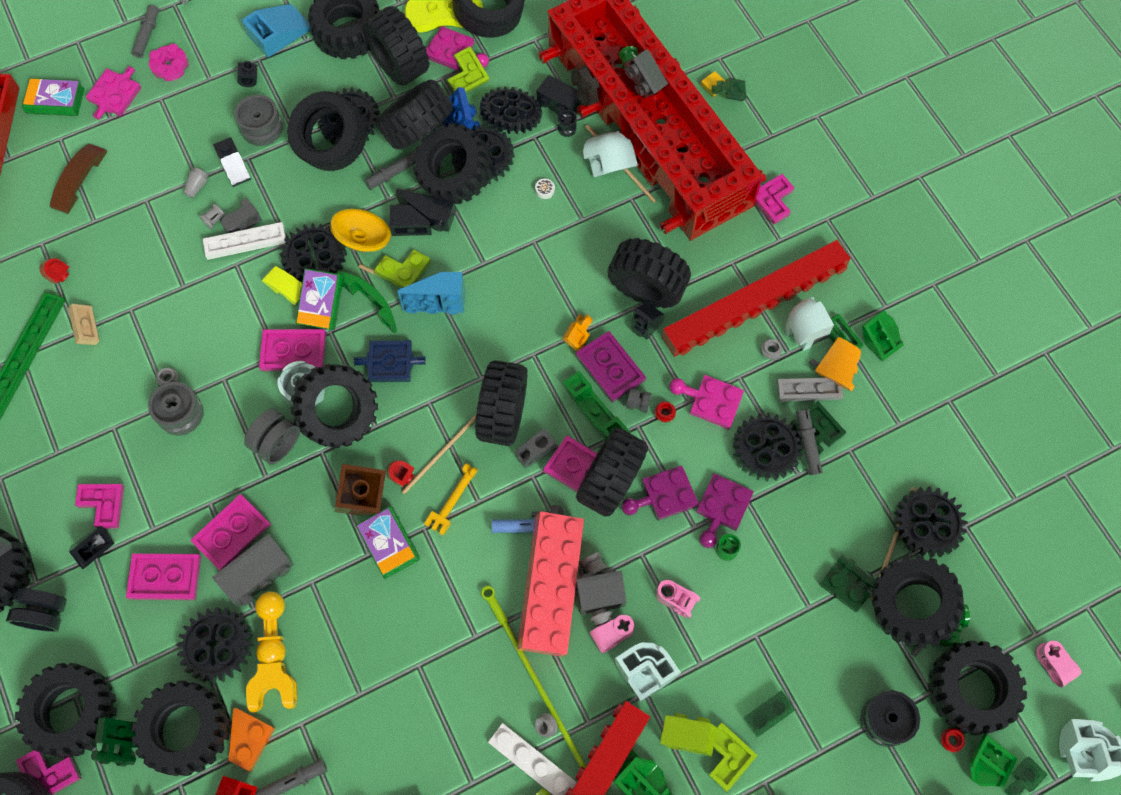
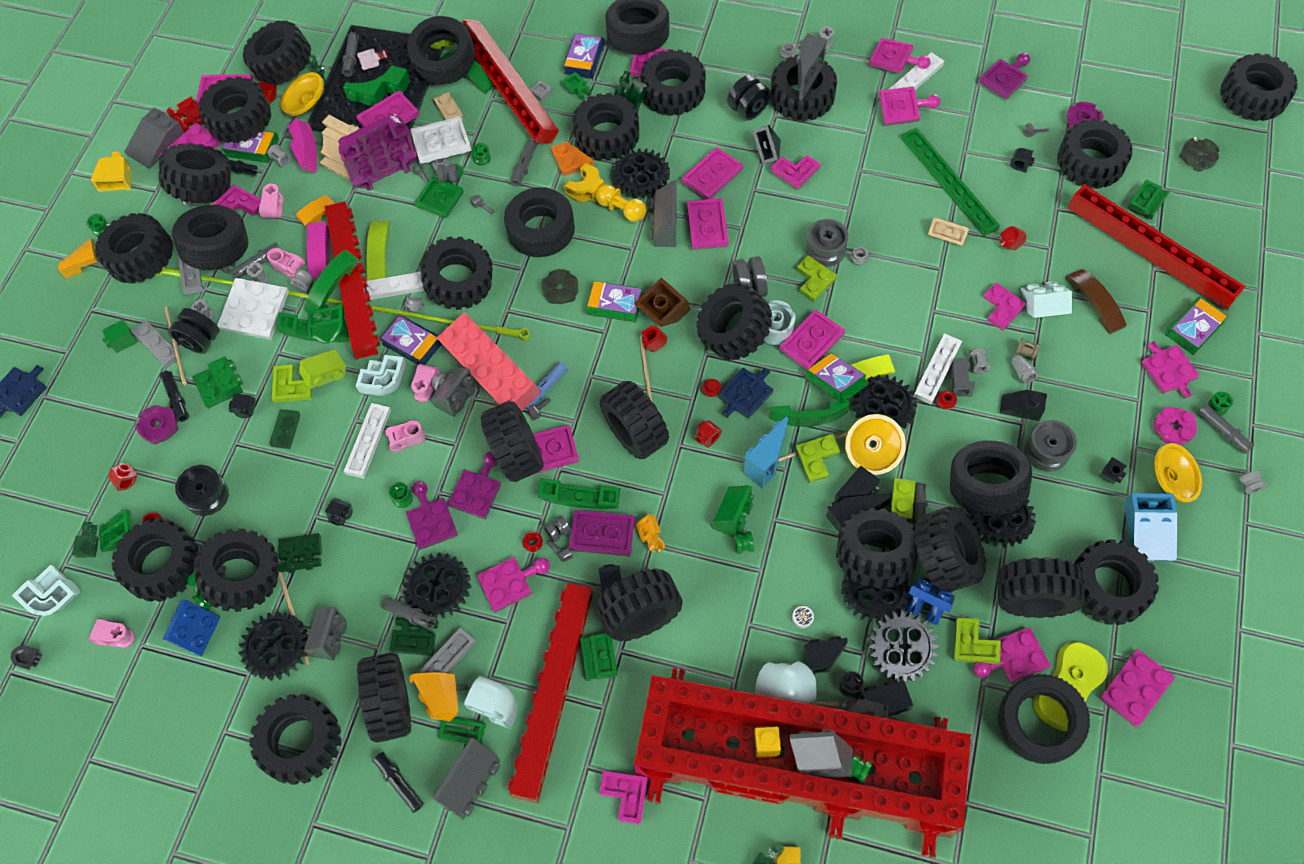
camera: 135 degrees right, 5 degrees down
yellow hinge [424,463,478,536] -> none
dark grey leg [514,428,558,468] -> none
light grey wheel [581,552,609,576] -> none
light grey plate [761,339,782,360] -> none
green slope [862,311,904,361] -> none
none -> blue plate [163,600,220,657]
none -> black plate [229,394,256,419]
none -> black tyre [249,694,342,785]
none -> dark grey slope [304,606,347,661]
none -> black plate [325,498,353,526]
none -> white plate [344,403,391,479]
none -> black tyre [357,652,411,743]
none -> black pin [372,752,424,813]
none -> piece [380,314,442,365]
none -> black tyre [421,236,493,310]
none -> dark grey slope [433,738,500,820]
none -> dark grey hand [470,195,494,214]
none -> black tyre [504,187,575,257]
none -> clear smoke plate [541,269,579,304]
none -> dark grey hand [547,540,573,562]
none -> green plate [580,633,618,681]
none -> red plate [694,420,722,448]
none -> red plate [702,379,722,398]
none -> green slope [713,485,754,537]
none -> green wheel [734,531,754,554]
none -> yellow brick [754,727,781,758]
none -> lime plate [796,255,837,303]
none -> black slope [803,636,848,674]
none -> lime brick [889,478,916,524]
none -> red plate [937,391,957,410]
none -> dark pink plate [983,282,1027,331]
none -> dark tan bush [1015,338,1040,361]
none -> light aqua slope [1021,281,1072,318]
none -> yellow dish [1154,443,1202,503]
none -> green wheel [1208,391,1233,416]

